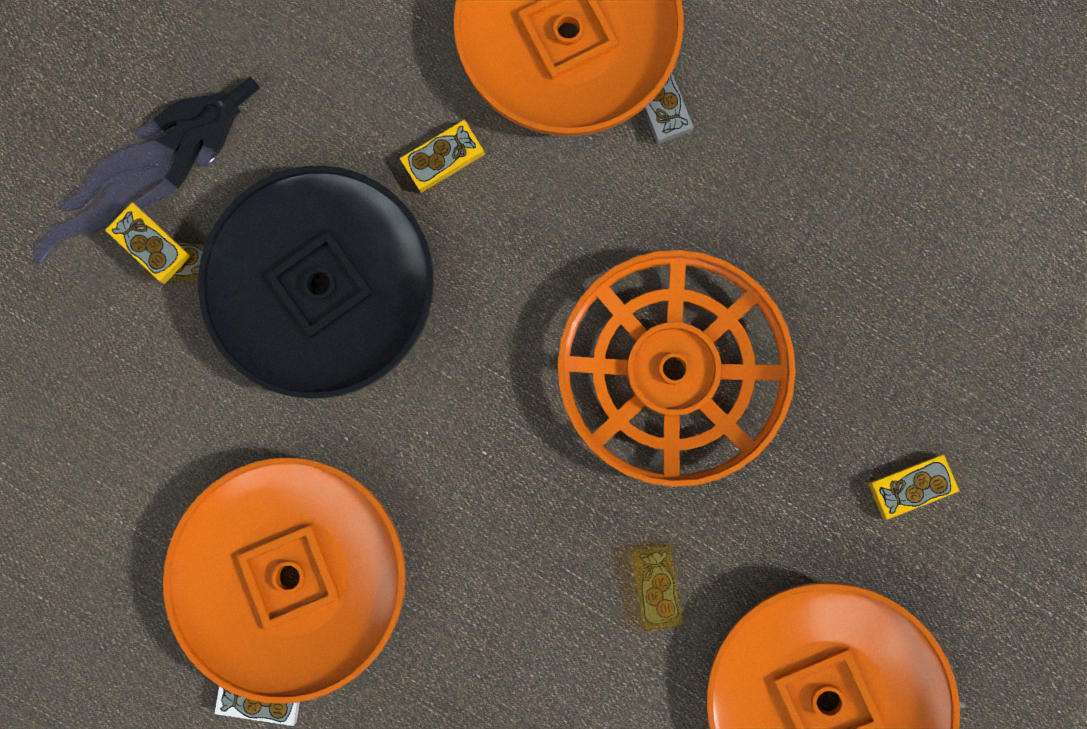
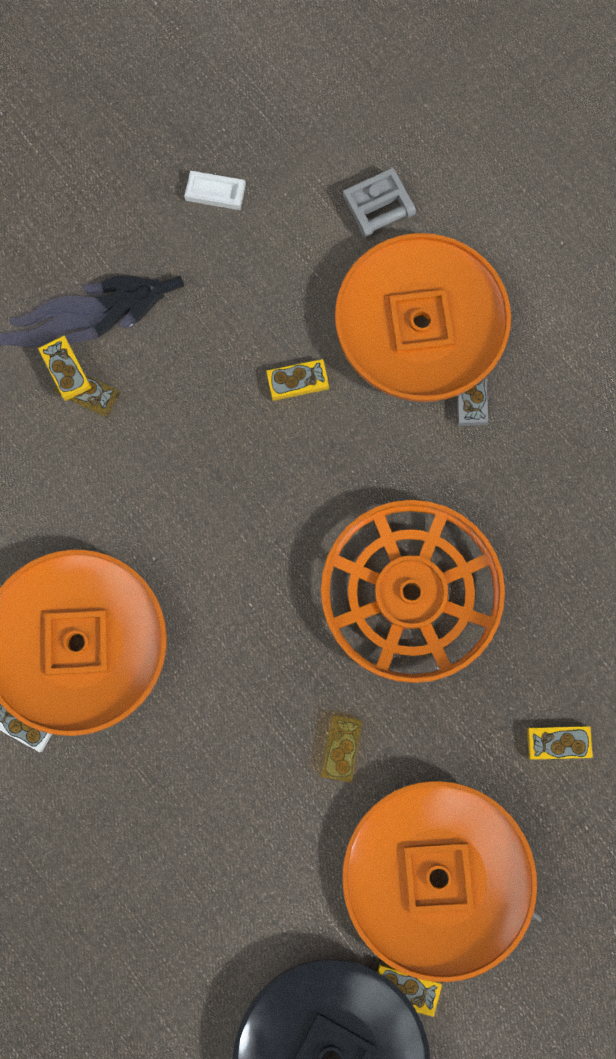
camera: 15 degrees right, 5 degrees down
black dish [198,166,434,399] -> none

